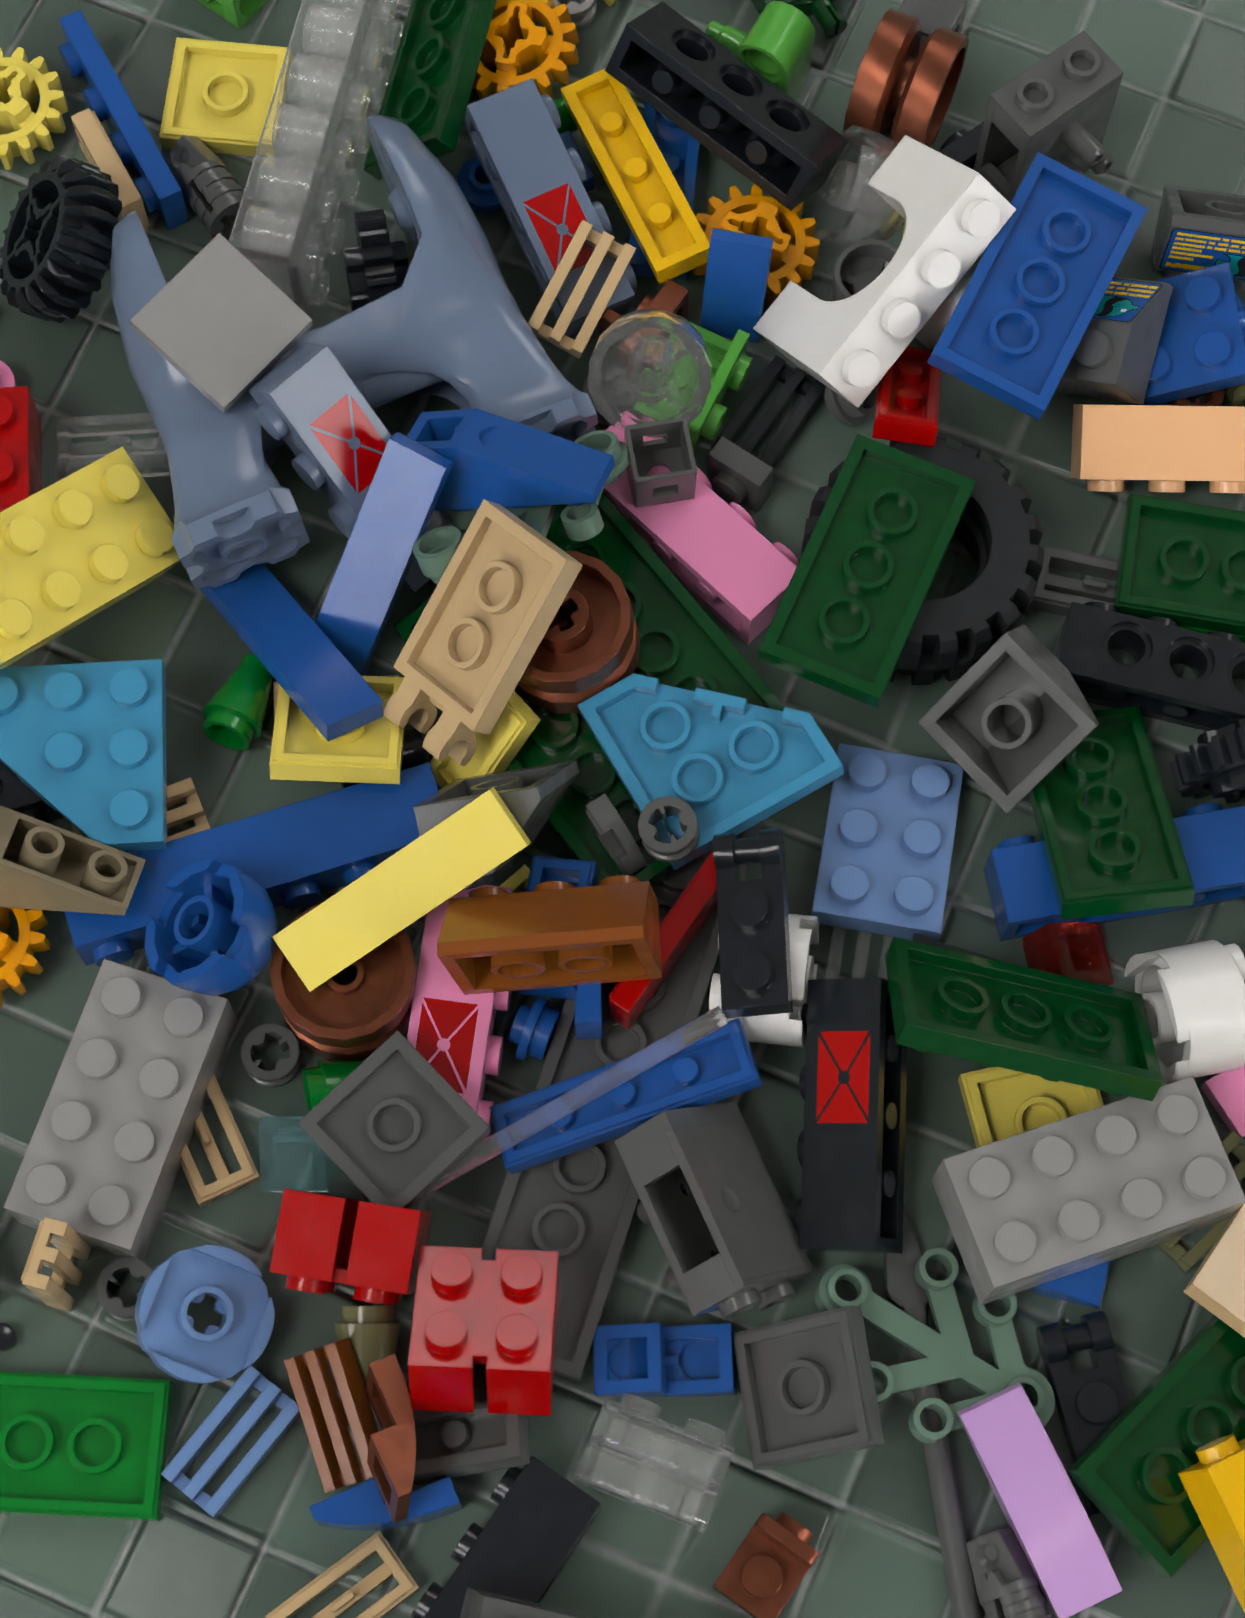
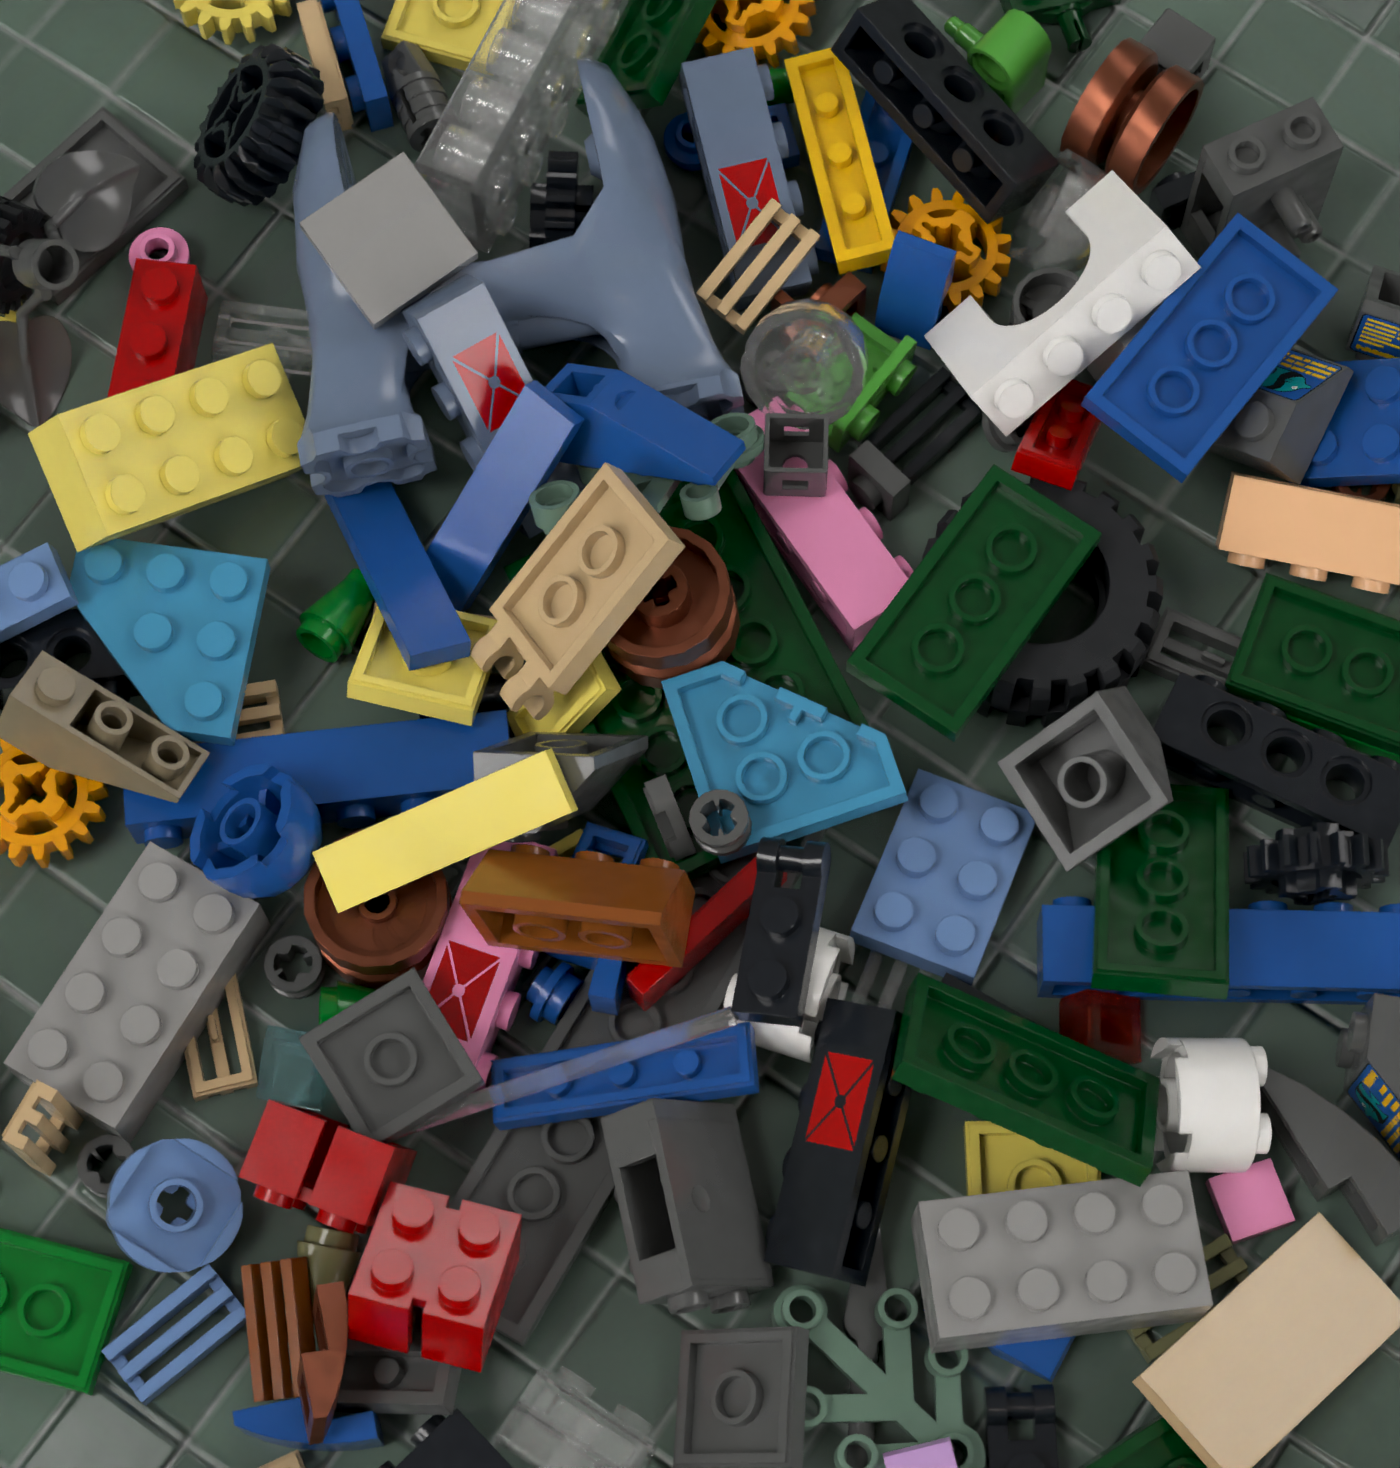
camera: 15 degrees right, 0 degrees up
blue slope [593,1322,737,1397] -> none

